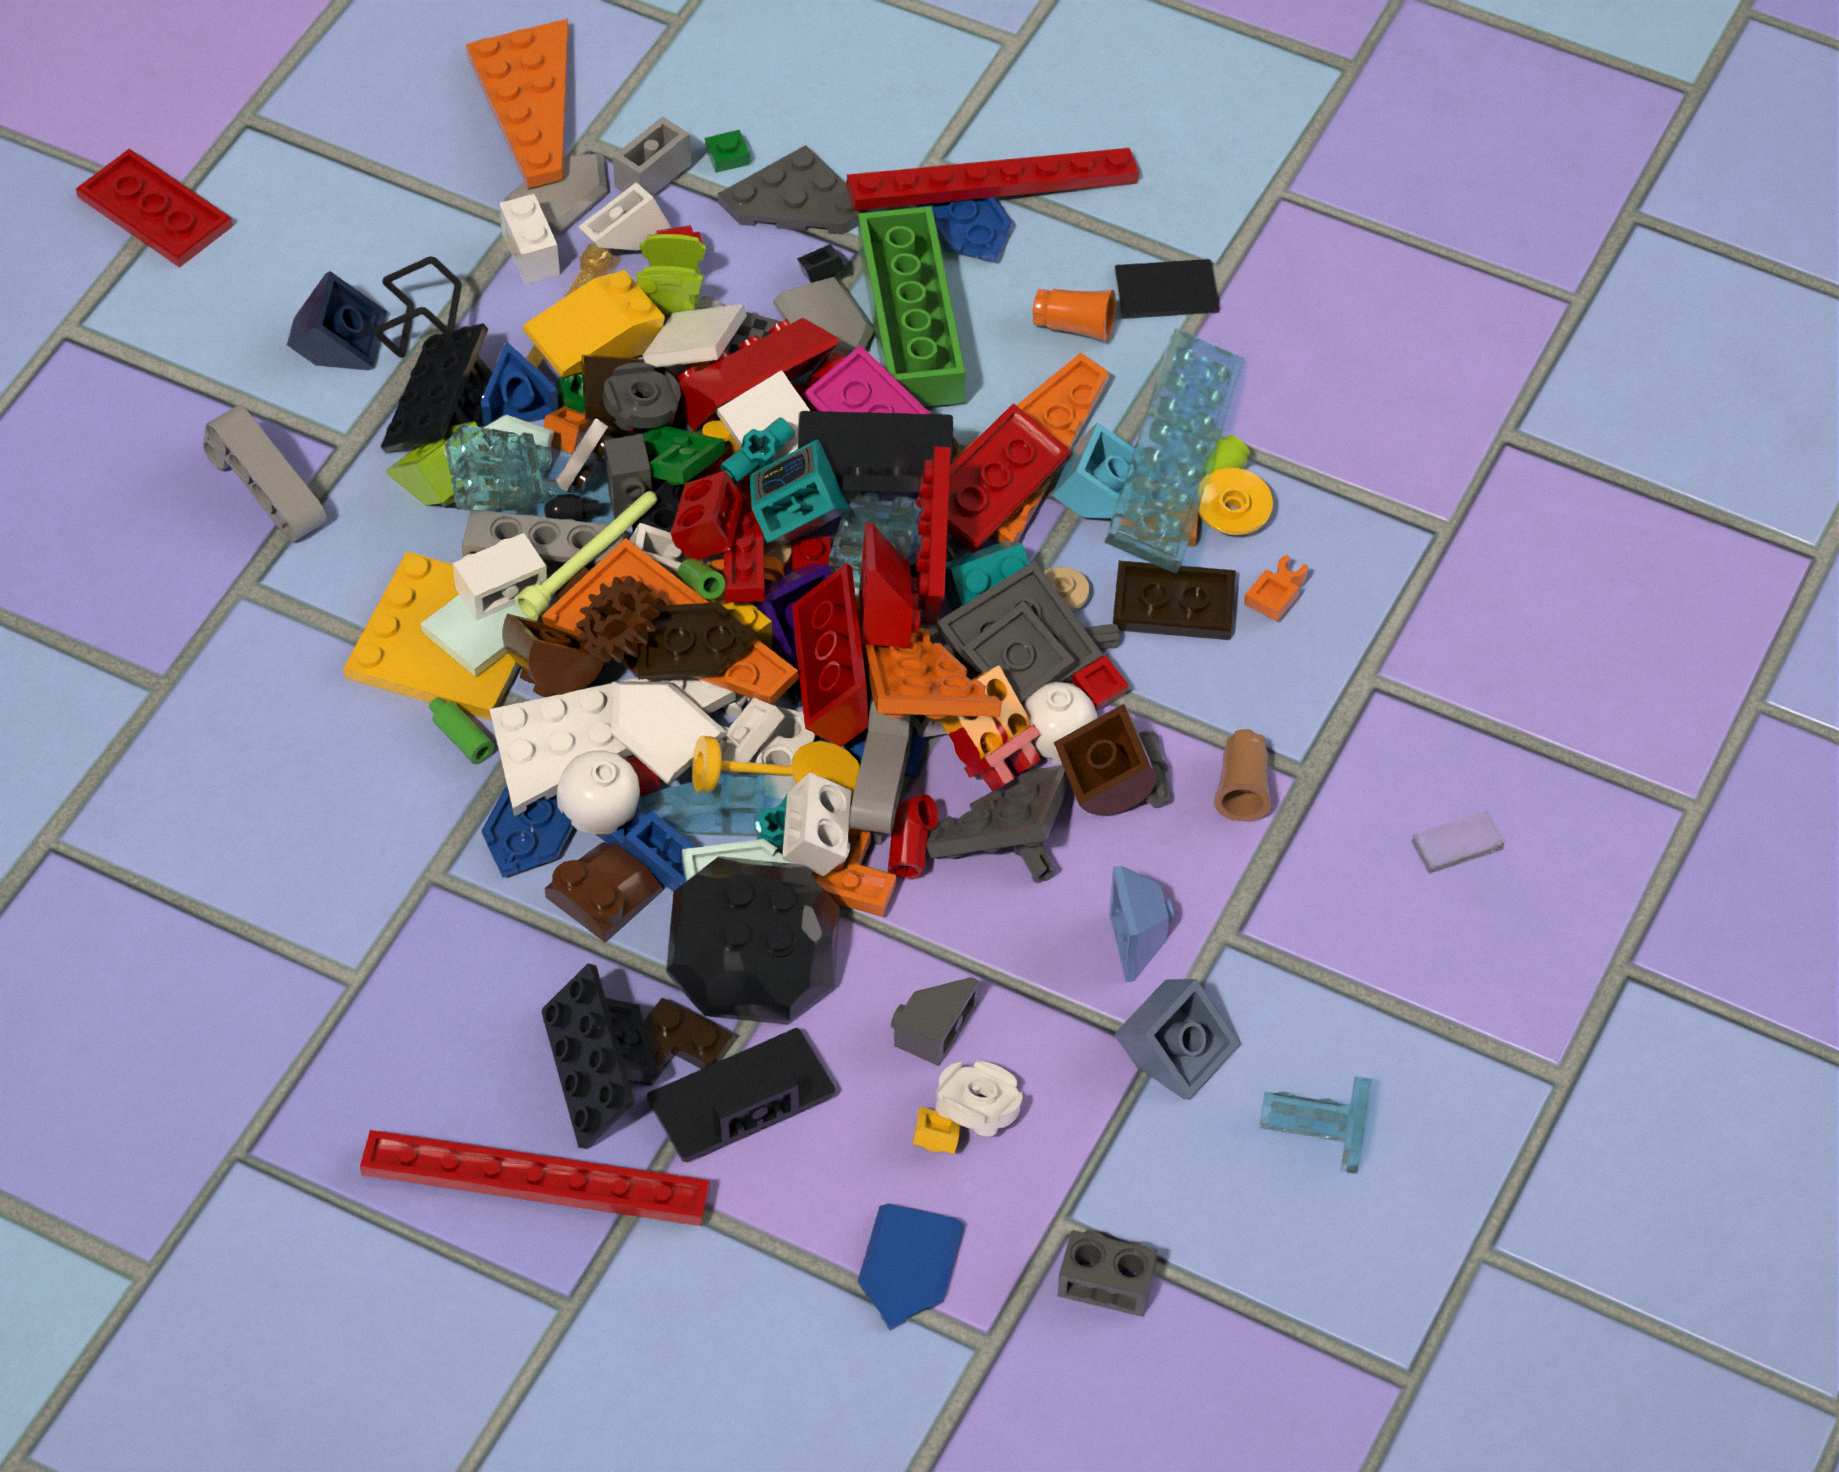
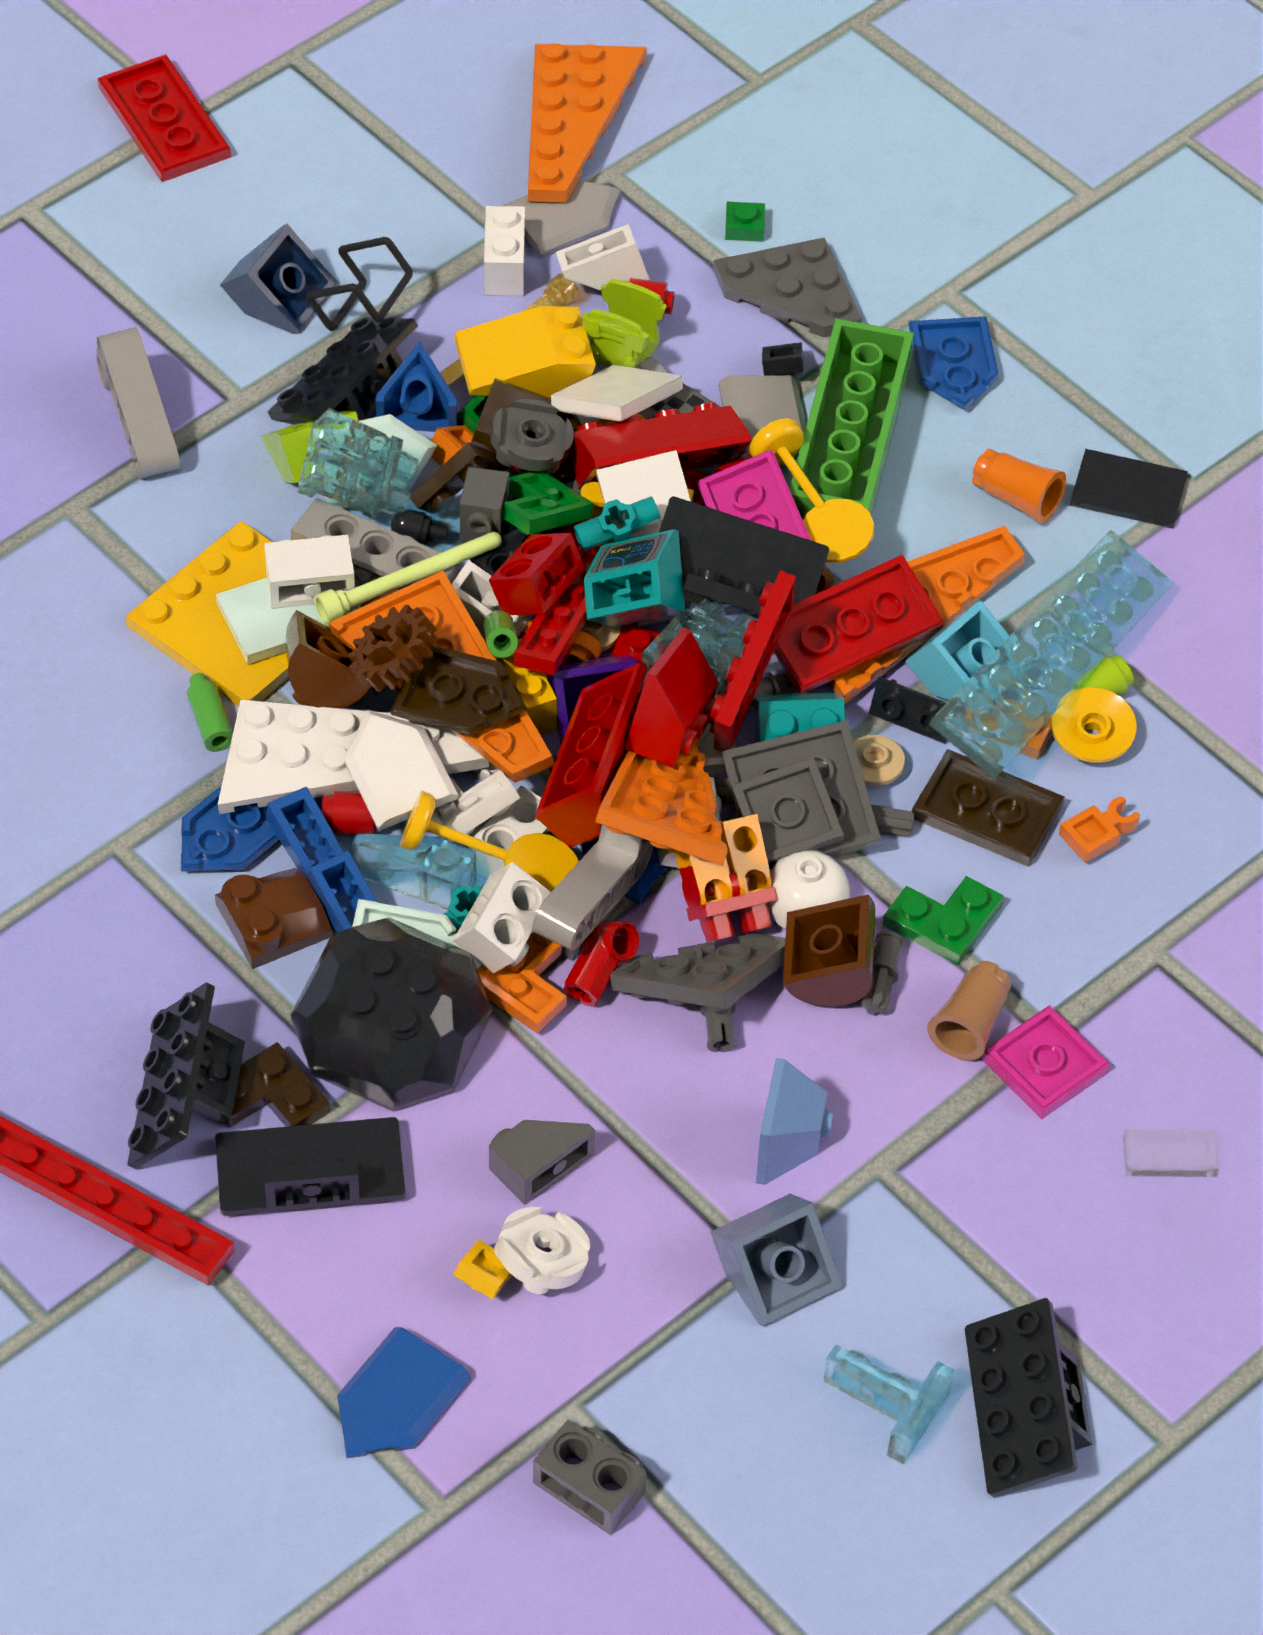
camera: 20 degrees right, 0 degrees up
white cylinder [556,750,640,835] -> none
light grey brick [613,116,691,196] -> none
red plate [846,148,1139,211] -> none
red plate [1072,655,1129,711] -> none
none -> yellow piece [749,418,875,563]
none -> black hinge [868,676,961,744]
none -> green plate [883,876,1004,965]
none -> black bracket [964,1298,1092,1498]
none -> dark pink tile [981,1005,1110,1119]

